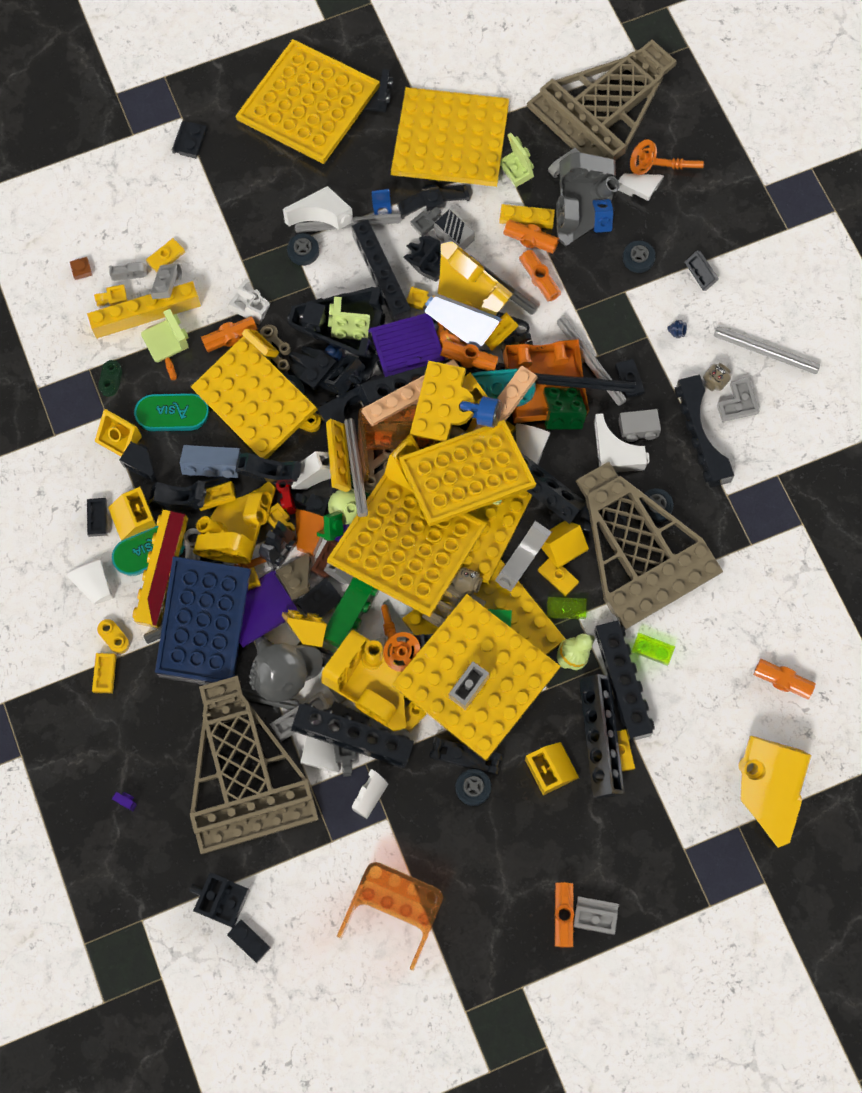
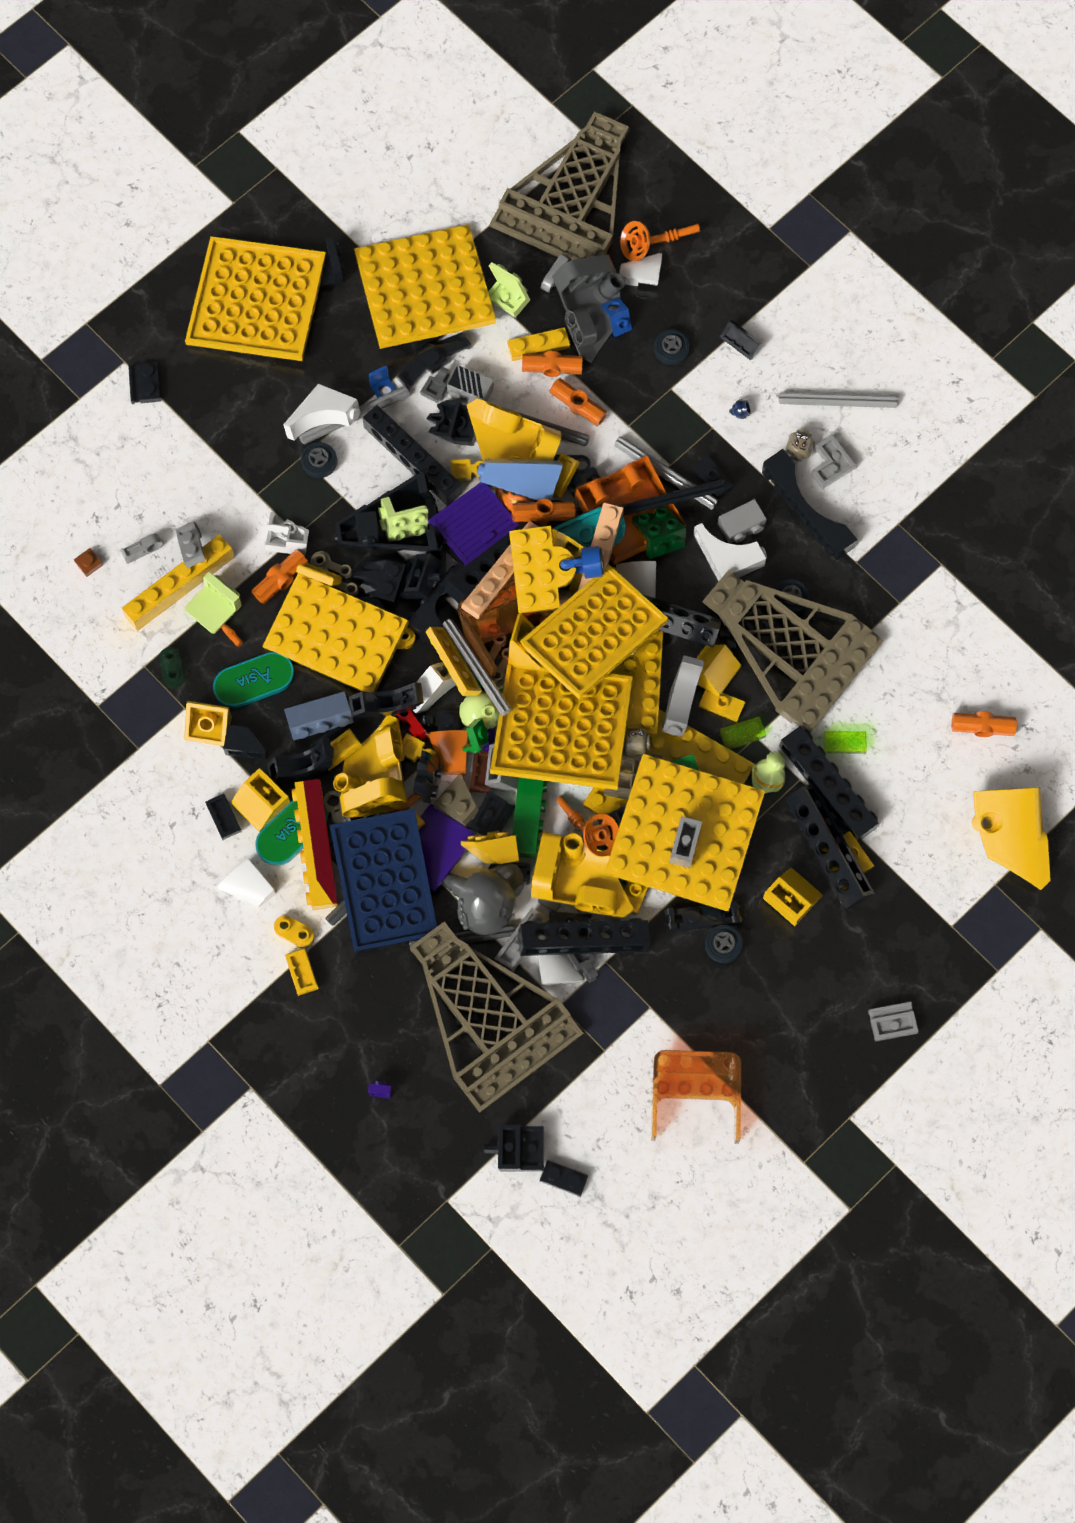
camera: 25 degrees left, 0 degrees up
yellow plate [94,284,128,306] -> none
yellow plate [146,238,185,273] -> none
dark blue plate [324,345,343,361] -> none
white slope [352,769,388,819] -> none
orange piece [554,883,574,948] -> none

